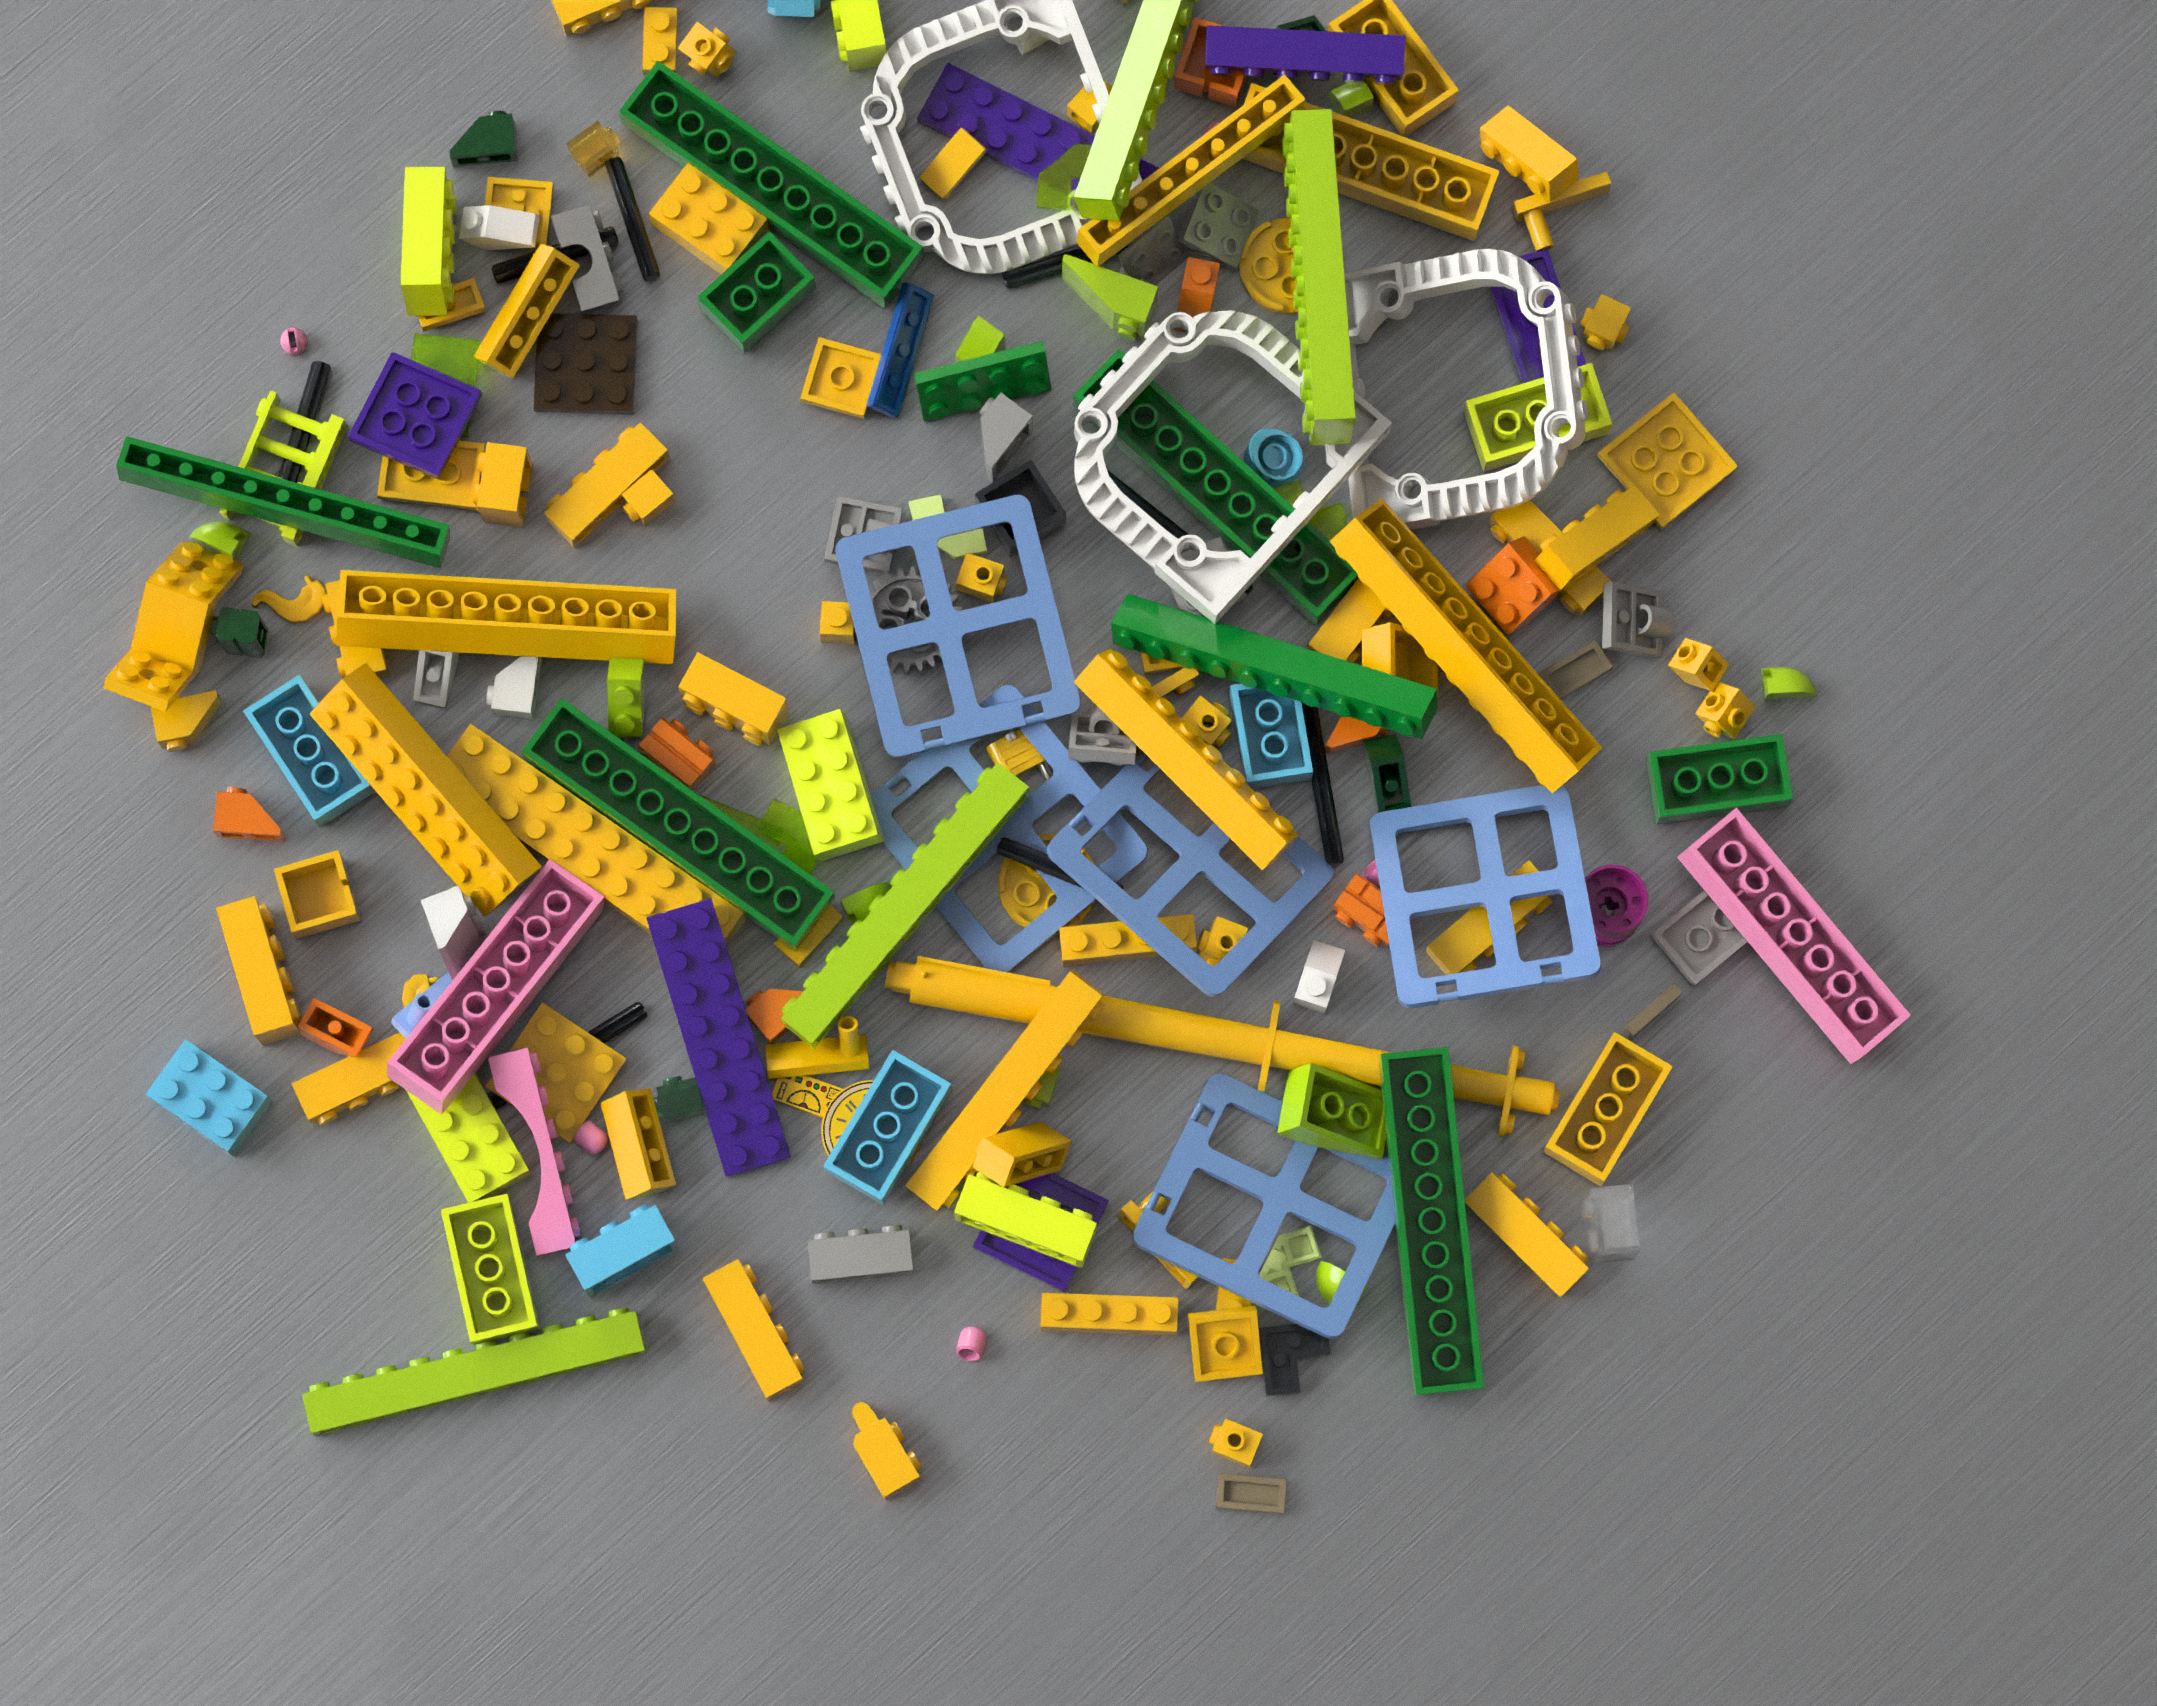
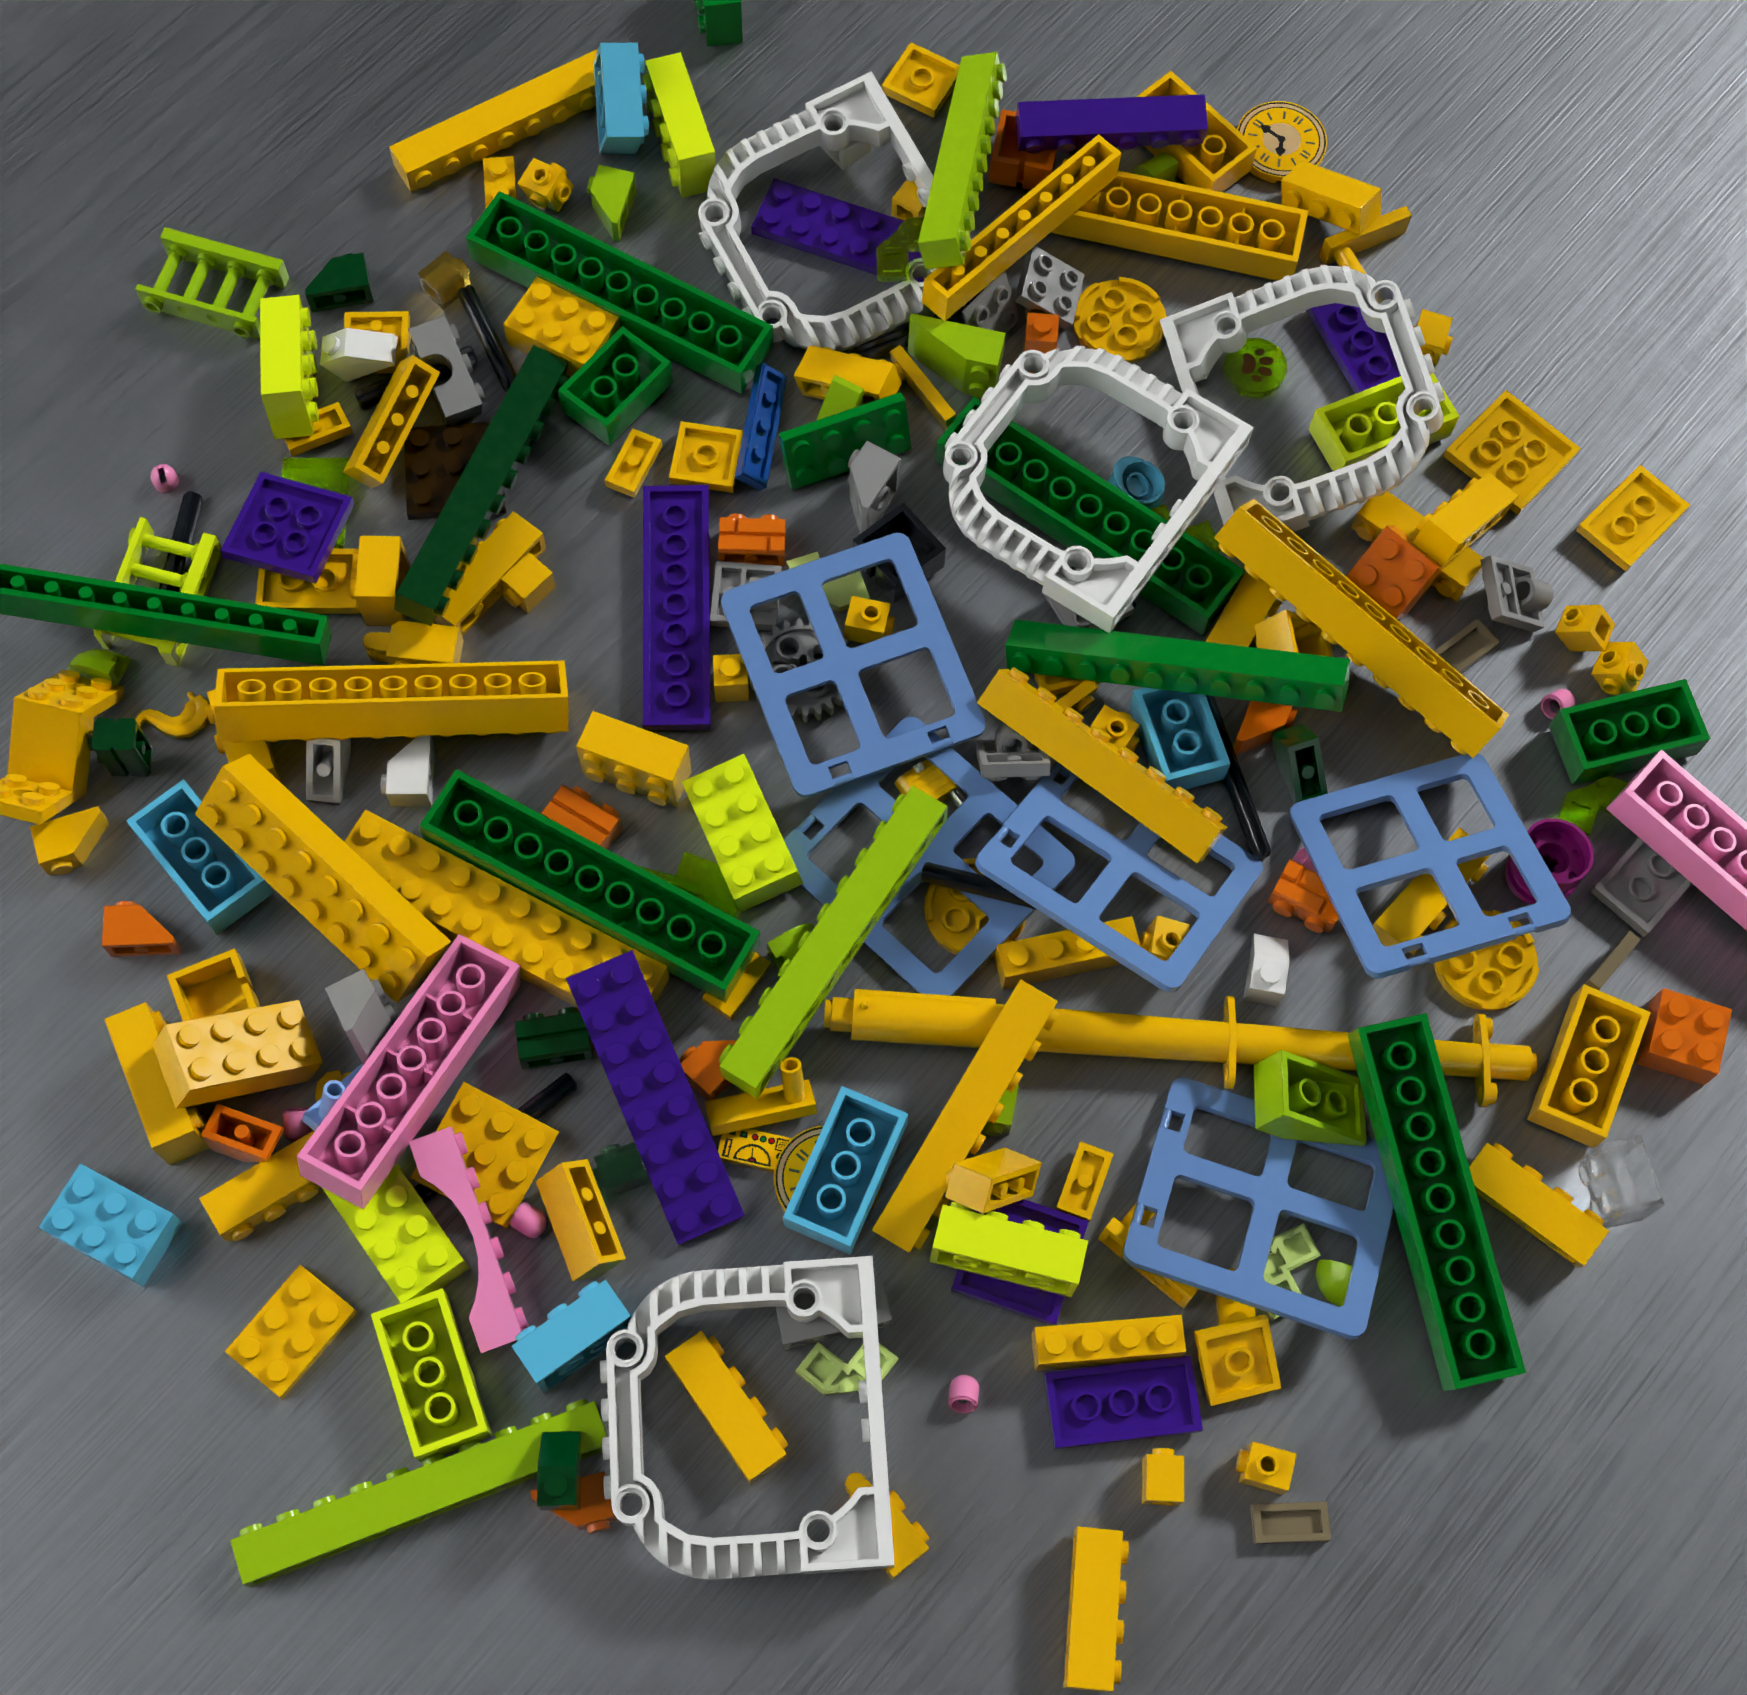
camera: 10 degrees left, 10 degrees down
lime brick [607,658,645,737] -> none
yellow tile [919,128,988,200] -> none
black plate [1259,1324,1330,1397] -> none
lime brick [1281,109,1356,445] -> none
lime brick [1761,667,1817,701] -> none
none -> lime fence [135,227,289,339]
none -> yellow brick [152,1000,323,1109]
none -> yellow plate [224,1265,357,1400]
none -> bright pink piece [282,1107,313,1141]
none -> yellow hinge [362,620,464,665]
none -> dark green brick [394,345,570,626]
none -> dark green brick [515,1007,593,1070]
none -> orange slope [530,1471,617,1534]
none -> dark green slope [537,1431,581,1511]
none -> lime slope [587,165,637,242]
none -> white arch [600,1256,894,1580]
none -> yellow plate [605,428,662,498]
none -> dark purple plate [643,485,711,731]
none -> orange brick [718,513,786,566]
none -> yellow brick [793,345,902,405]
none -> yellowish green tile [795,1342,899,1396]
none -> yellow piece [890,345,957,431]
none -> dark purple plate [1044,1356,1203,1450]
none -> yellow plate [1055,1141,1114,1223]
none -> yellow brick [1063,1526,1129,1693]
none -> yellow brick [1142,1448,1184,1506]
none -> clear neon green tile [1223,338,1288,398]
none -> tile [1237,101,1327,183]
none -> yellow tile [1434,910,1539,1011]
none -> bright pink piece [1541,689,1575,720]
none -> clear neon green tile [1557,776,1628,837]
none -> yellow plate [1576,465,1690,572]
none -> orange brick [1636,988,1732,1085]

